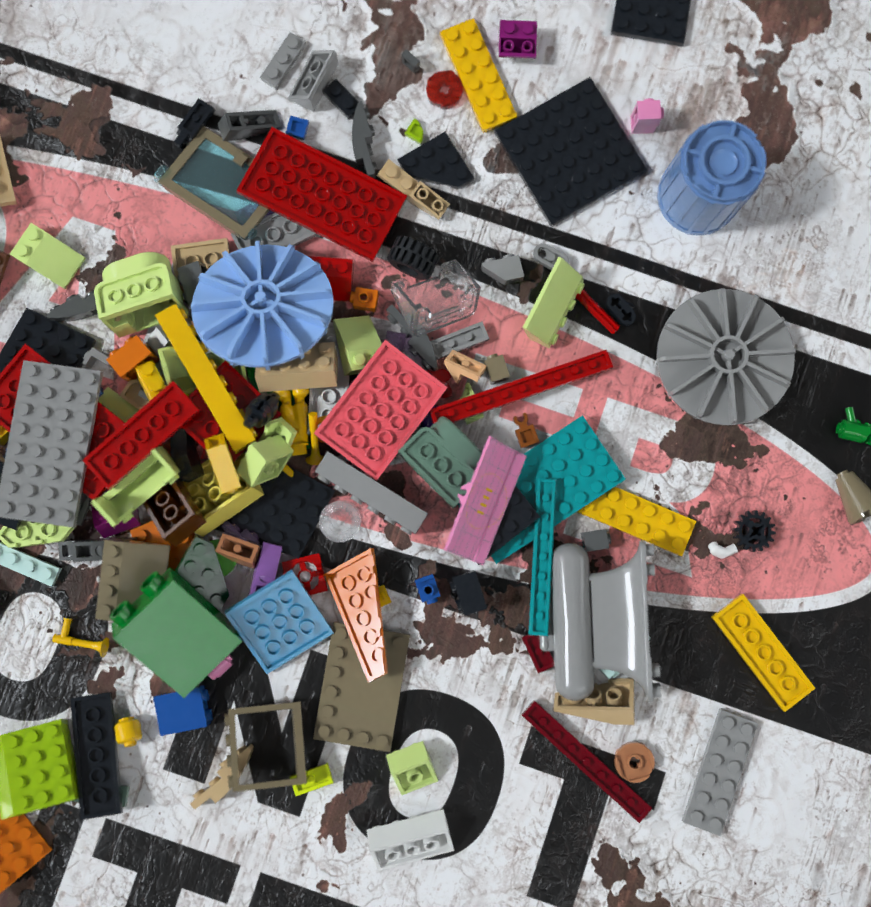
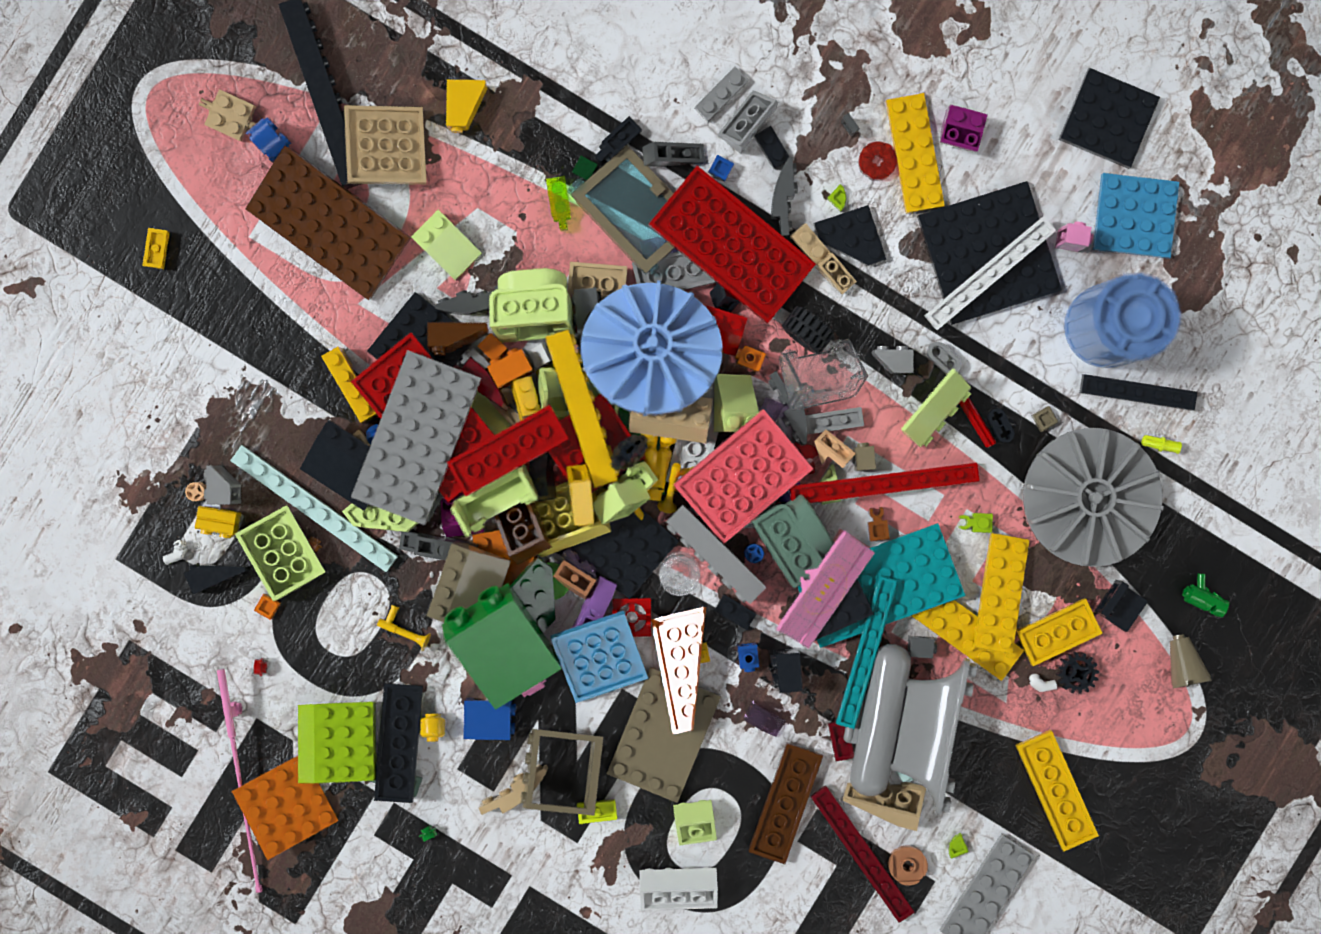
camera: 15 degrees right, 5 degrees up
none -> green plate [419,825,438,841]
none -> reddish brown slope [428,323,489,356]
none -> yellow slope [446,80,488,133]
none -> dark red slope [461,357,509,411]
none -> orange panel [478,333,509,360]
none -> clear neon green hinge [546,176,571,232]
none -> dark green tile [572,156,598,181]
none -> black panel [710,283,740,313]
none -> black plate [714,594,757,630]
none -> clear purple slope [743,701,786,737]
none -> blue wheel [744,543,764,563]
none -> reddish brown plate [749,742,823,865]
none -> white plate [924,216,1056,330]
none -> lime tile [948,833,969,859]
none -> lime plate [958,513,993,533]
none -> yellow plate [973,533,1029,654]
none -> yellow plate [1016,598,1103,666]
none -> dark tan tile [1031,406,1058,432]
none -> black plate [1079,374,1198,411]
none -> dark azure plate [1092,173,1179,259]
none -> black bracket [1094,580,1148,632]
none -> neon yellow axle [1141,435,1182,454]

